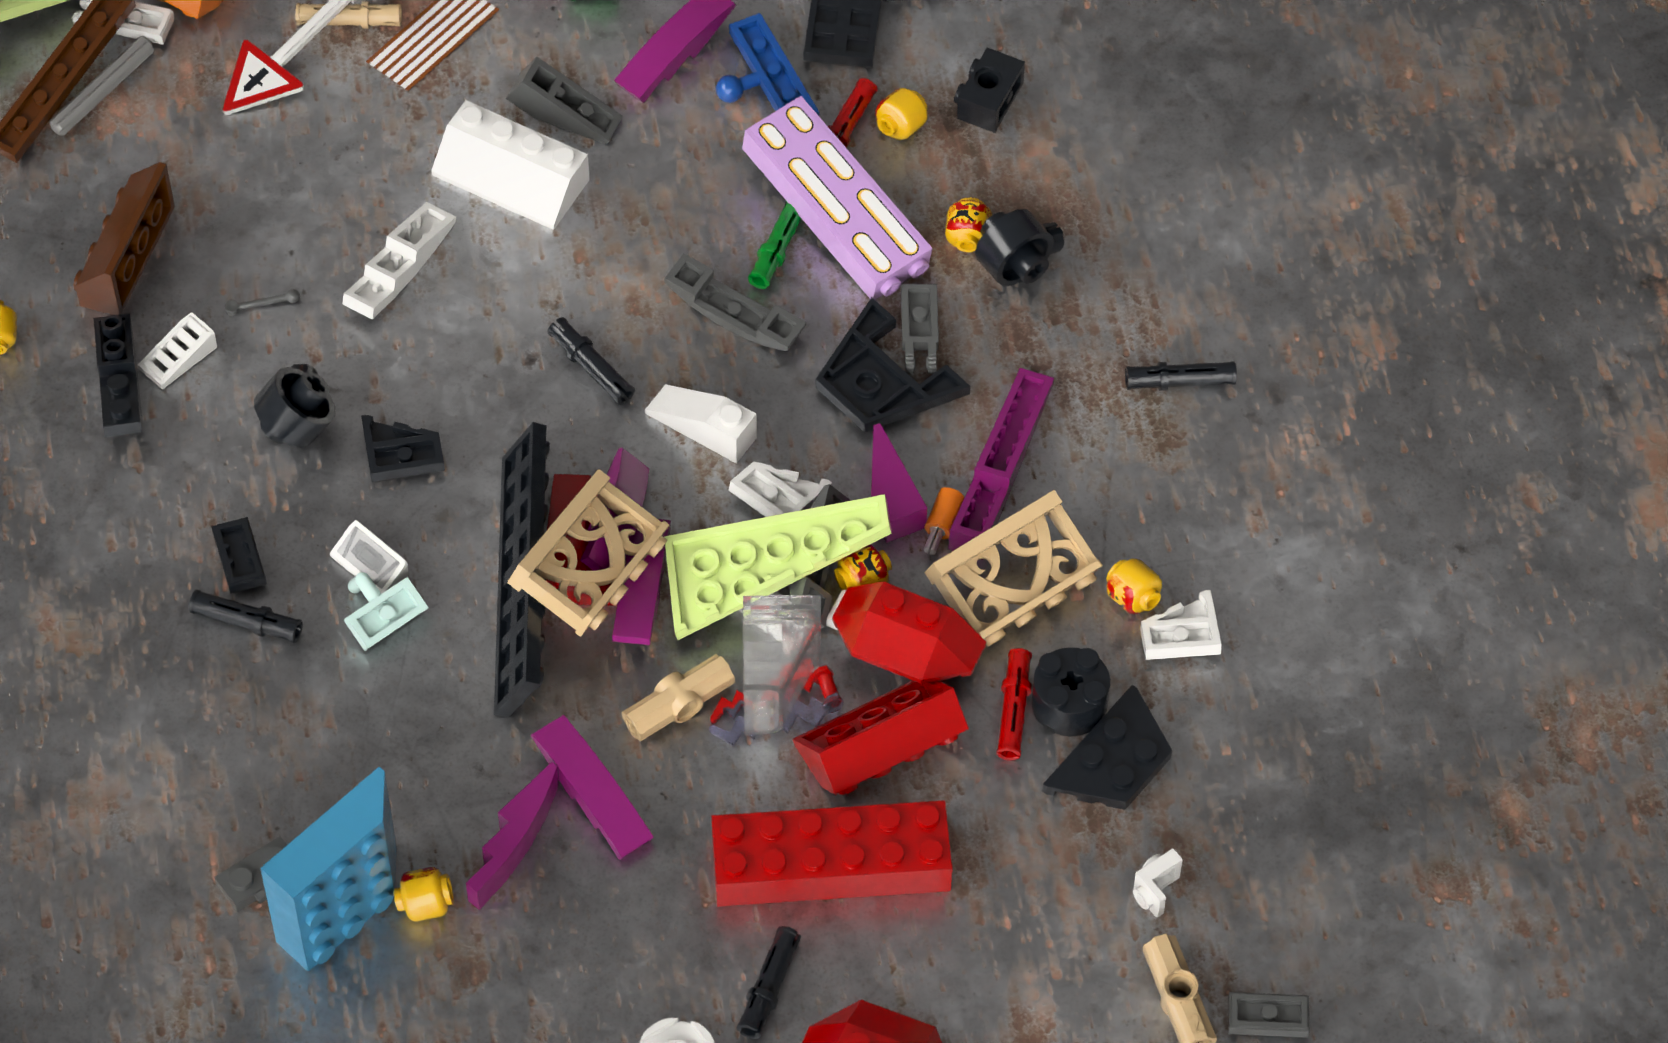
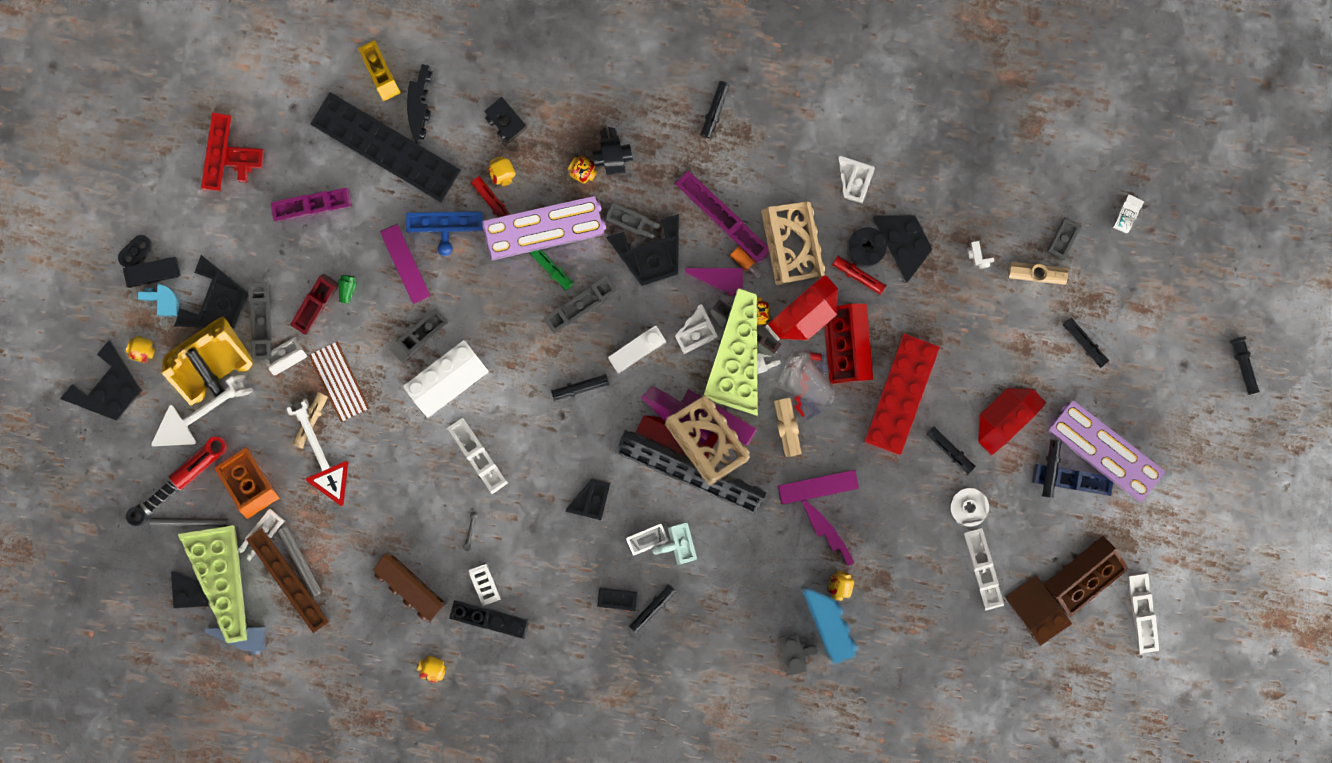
camera: 65 degrees left, 30 degrees up
black piece [254,364,335,448] -> none
yellow head [1106,558,1162,614] -> none

